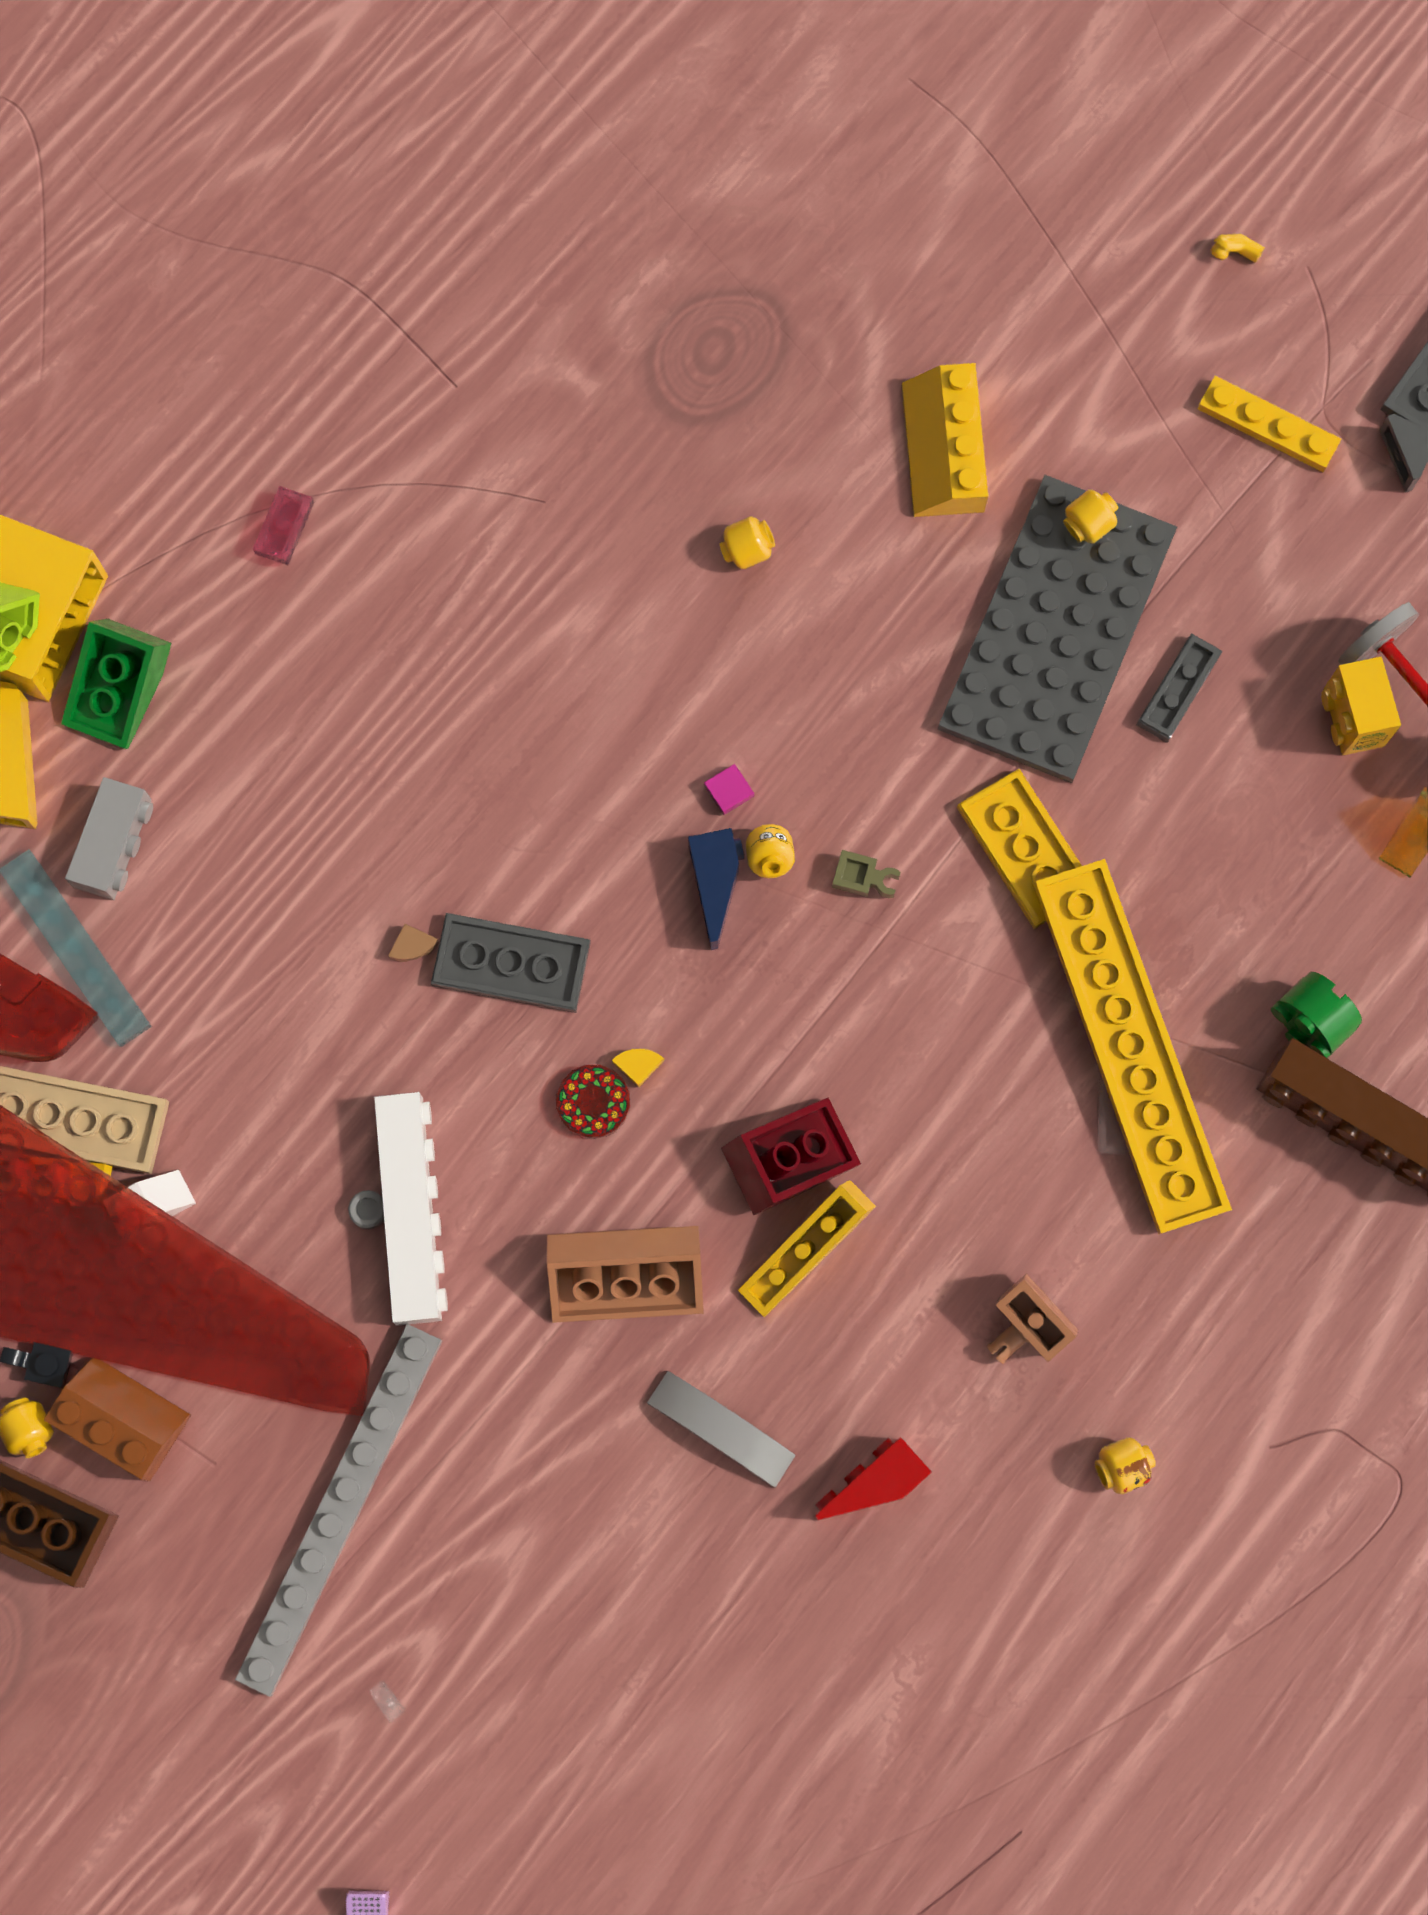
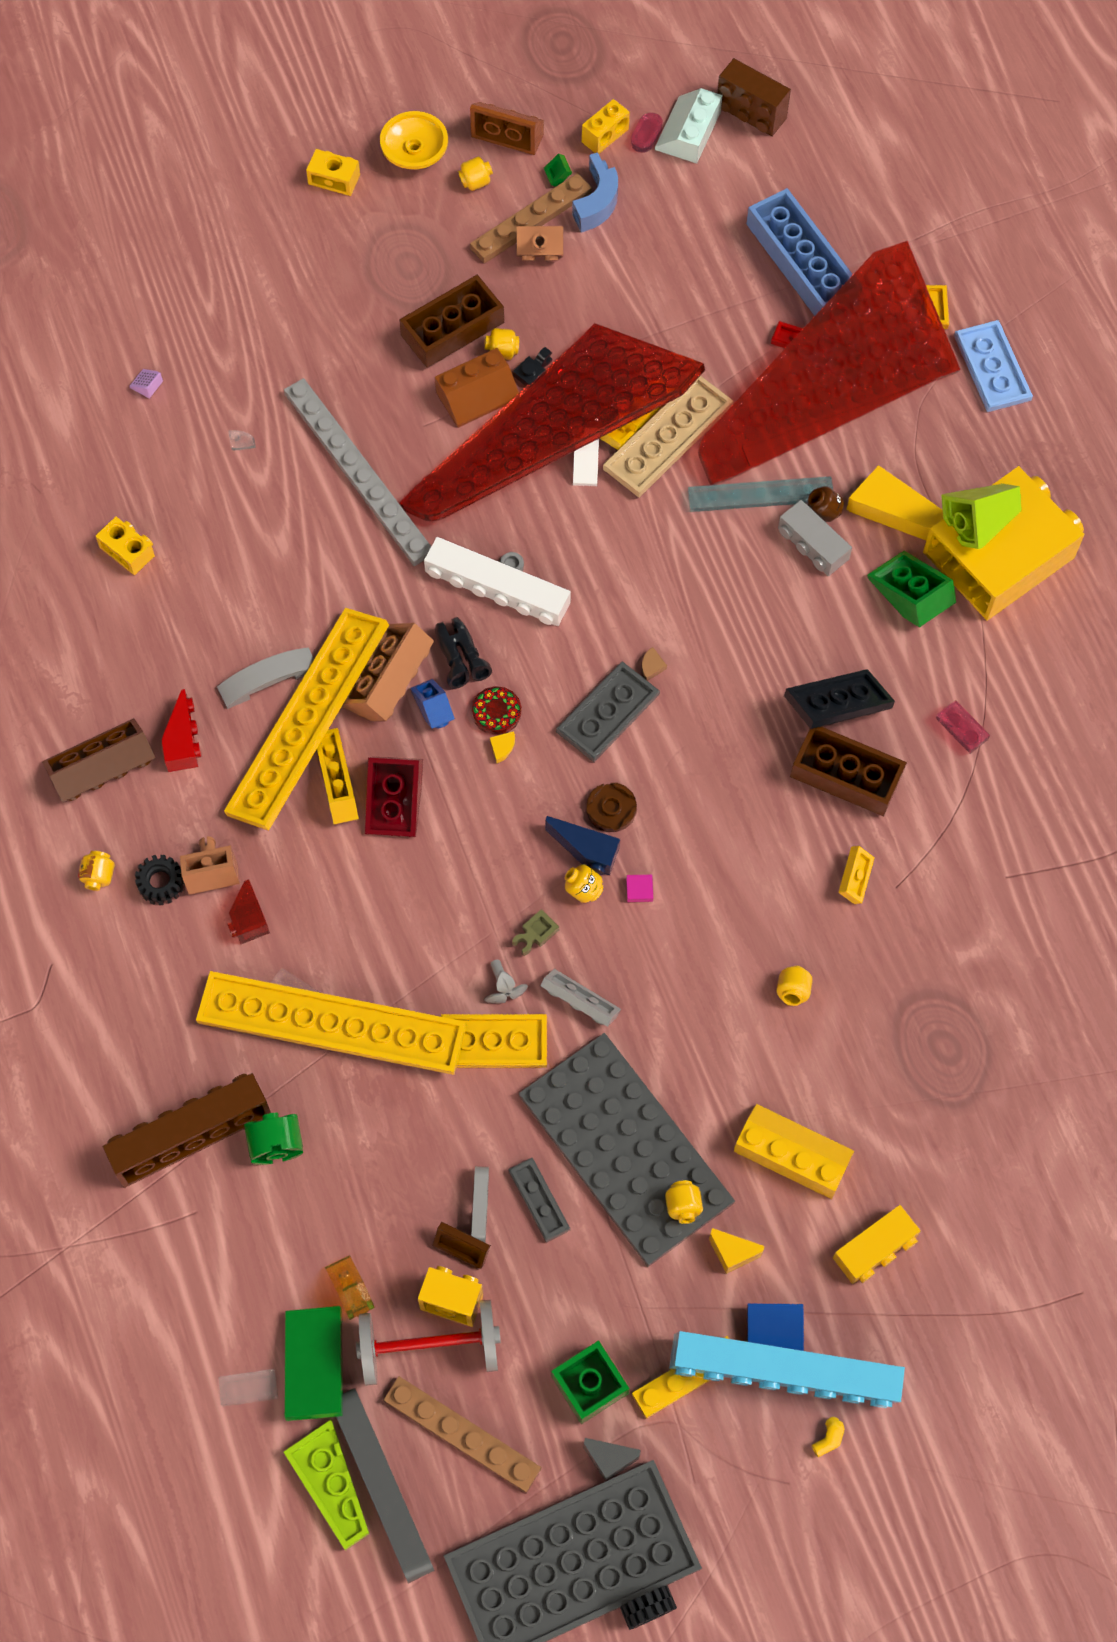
camera: 120 degrees right, 10 degrees down
none -> reddish brown slope [42,718,156,802]
none -> yellow brick [96,517,155,576]
none -> black tyre [135,855,184,905]
none -> yellow plate [224,608,389,831]
none -> clear red slope [227,879,270,944]
none -> blue slope [410,679,455,728]
none -> reddish brown tile [432,1222,491,1269]
none -> black piece [435,617,492,689]
none -> light grey beam [471,1166,489,1243]
none -> light grey plant [484,960,528,1004]
none -> light grey plate [541,969,621,1027]
none -> green brick [551,1340,630,1425]
none -> reddish brown tile [587,783,637,832]
none -> medium azure brick [669,1331,905,1408]
none -> yellow slope [709,1228,765,1274]
none -> blue slope [747,1303,804,1351]
none -> black plate [784,669,895,729]
none -> reddish brown brick [790,726,907,817]
none -> reddish brown head [808,486,844,522]
none -> yellow brick [833,1205,921,1284]
none -> yellow plate [838,846,875,904]

